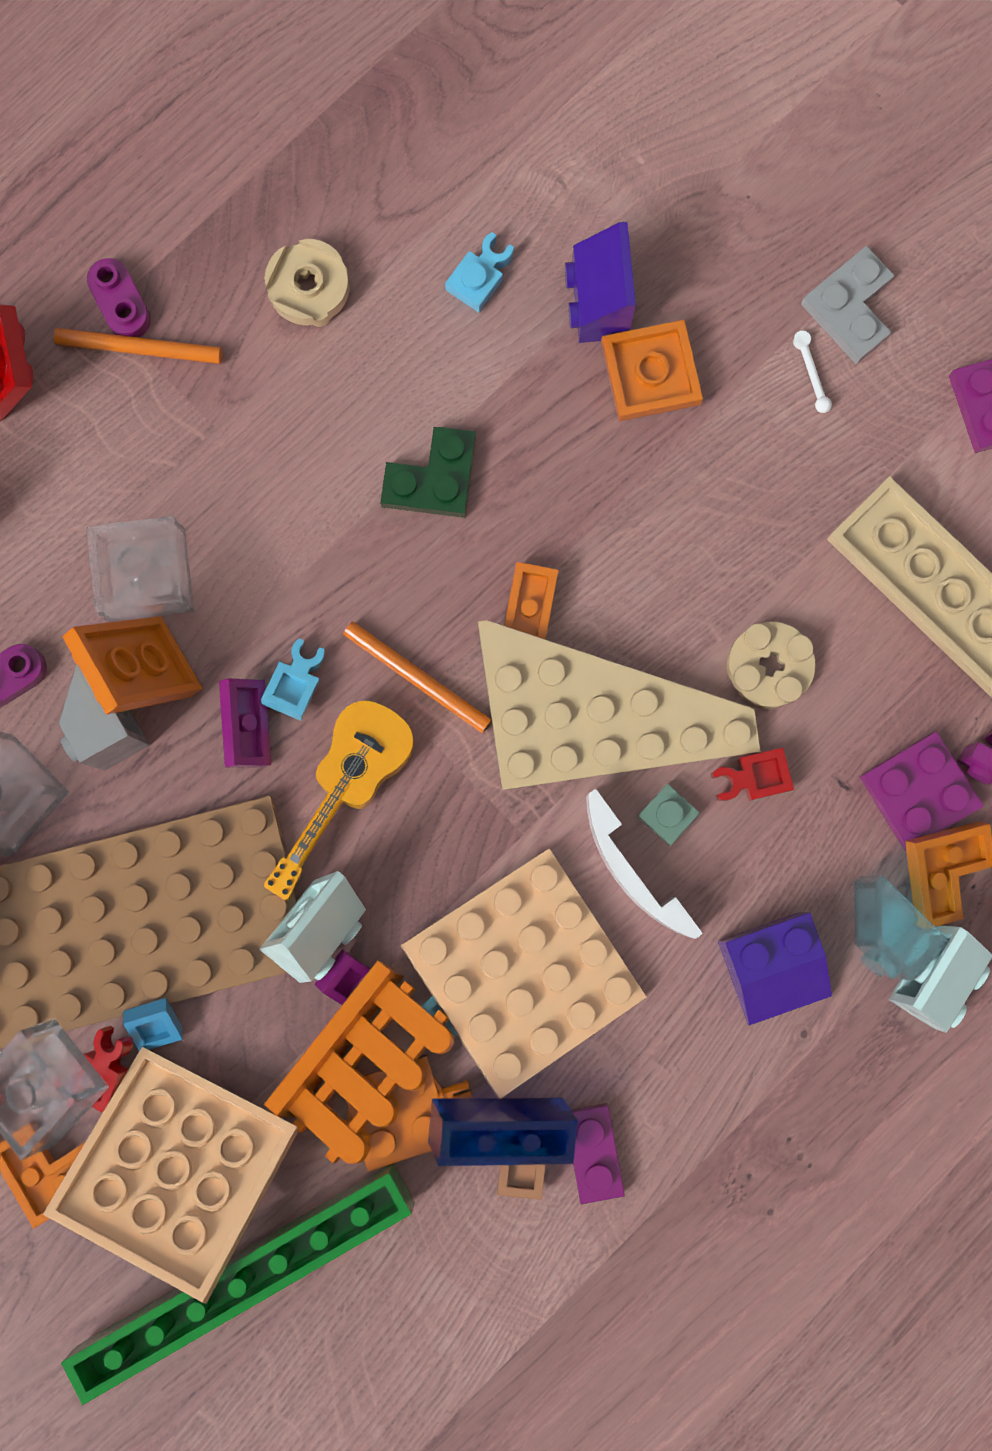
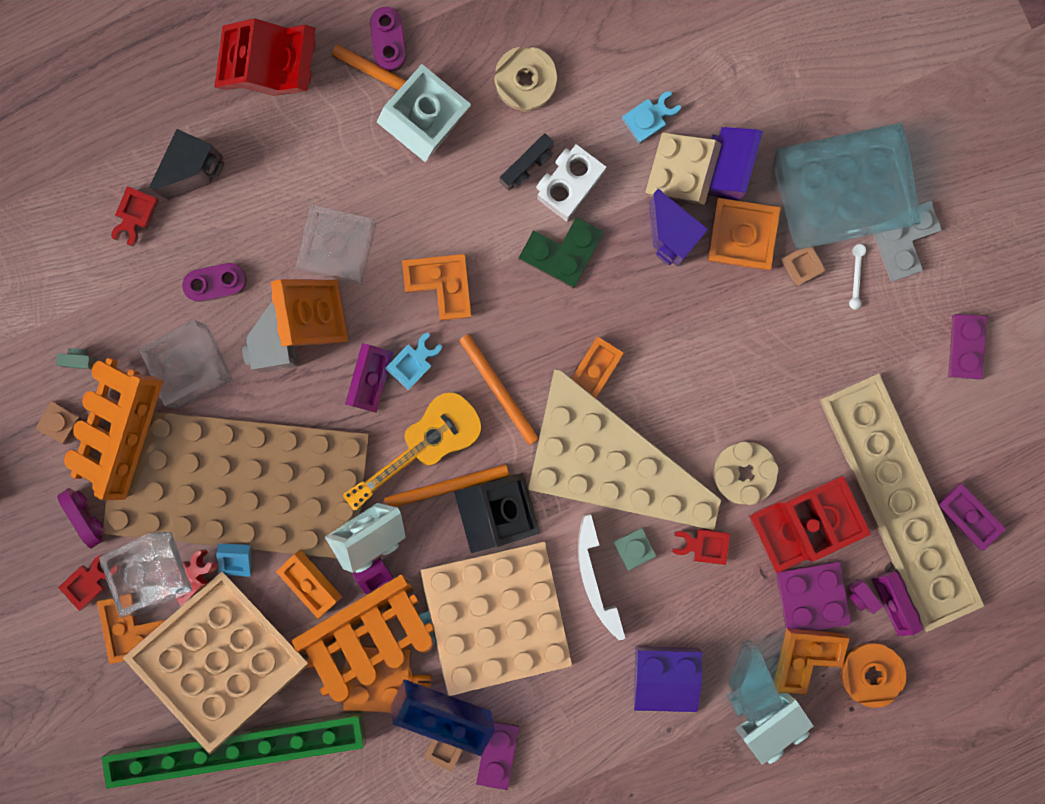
camera: 15 degrees right, 5 degrees up
none -> orange plate [276,549,342,619]
none -> light aqua slope [377,64,471,162]
none -> orange bar [384,464,509,507]
none -> orange plate [402,254,472,321]
none -> black slope [454,472,540,553]
none -> black plate [499,133,554,191]
none -> white brick [536,144,606,221]
none -> tan plate [645,133,722,205]
none -> dark purple slope [649,189,708,267]
none -> red bracket [748,475,871,573]
none -> clear light blue slope [773,123,921,250]
none -> nougat plate [781,243,826,287]

